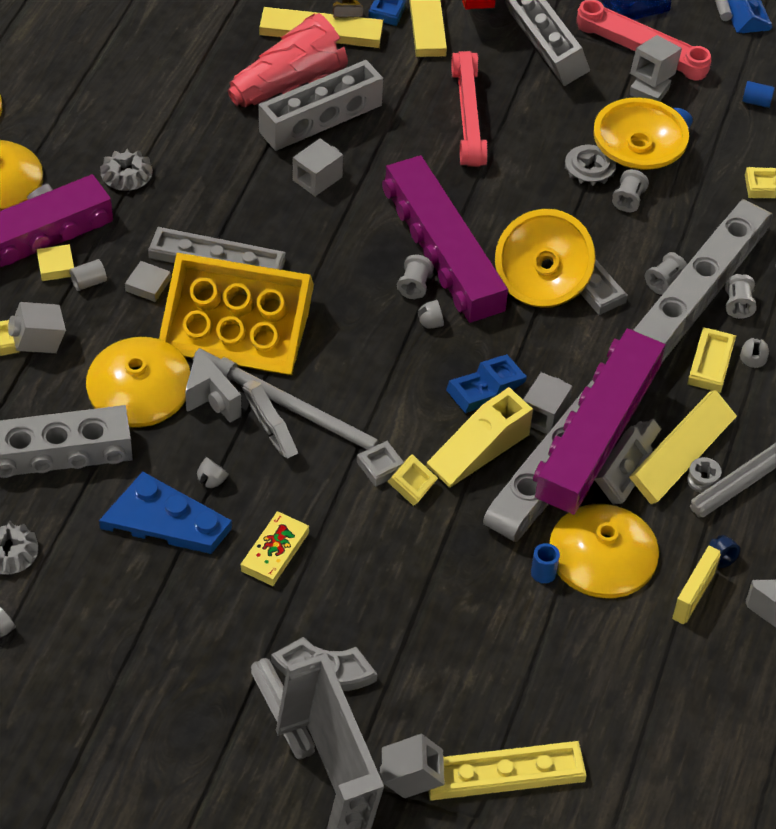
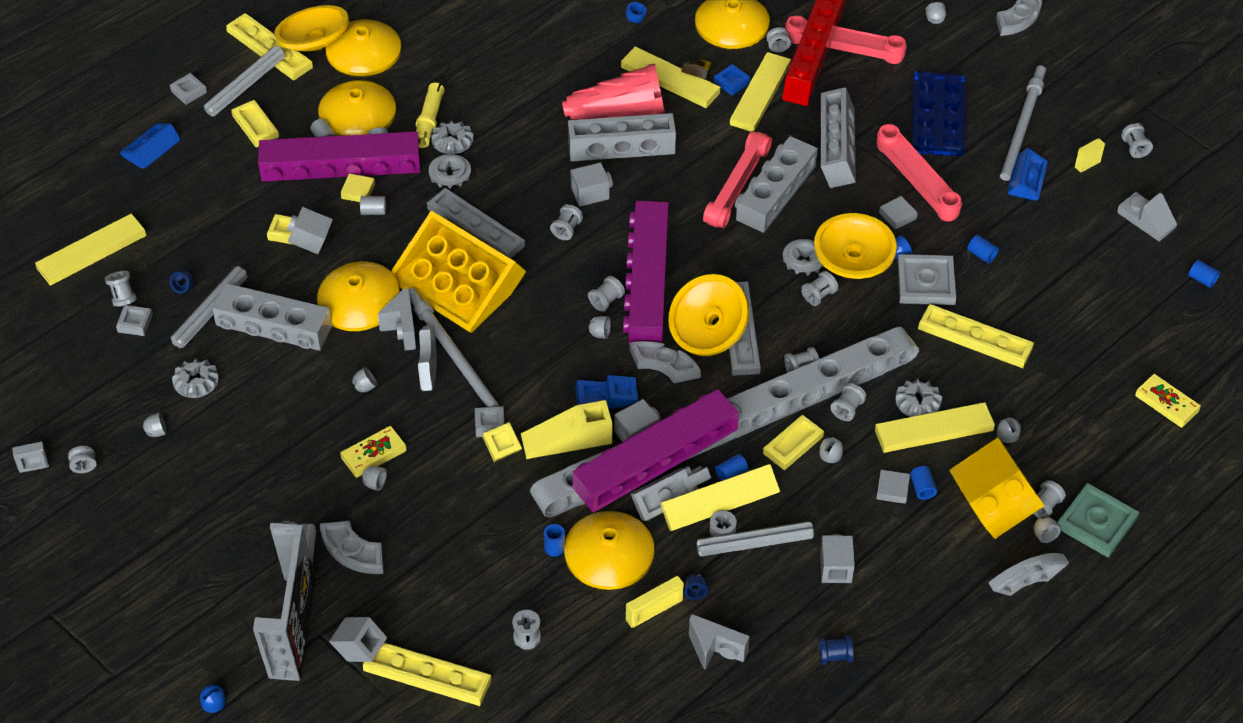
camera: 30 degrees right, 0 degrees up
blue wing [99,471,232,554] -> none
light grey tile [125,261,171,302] -> none
light grey brick [630,35,682,87] -> none
none -> light grey hinge [362,466,387,491]
none -> light yellow pin [415,83,445,148]
none -> light grey gear [429,154,471,190]
none -> light grey bush [512,610,541,650]
none -> light grey bush [550,204,583,240]
none -> light grey tile [629,341,701,383]
none -> blue hinge [715,454,749,481]
none -> light grey brick [735,136,818,233]
none -> light grey plate [897,254,956,305]

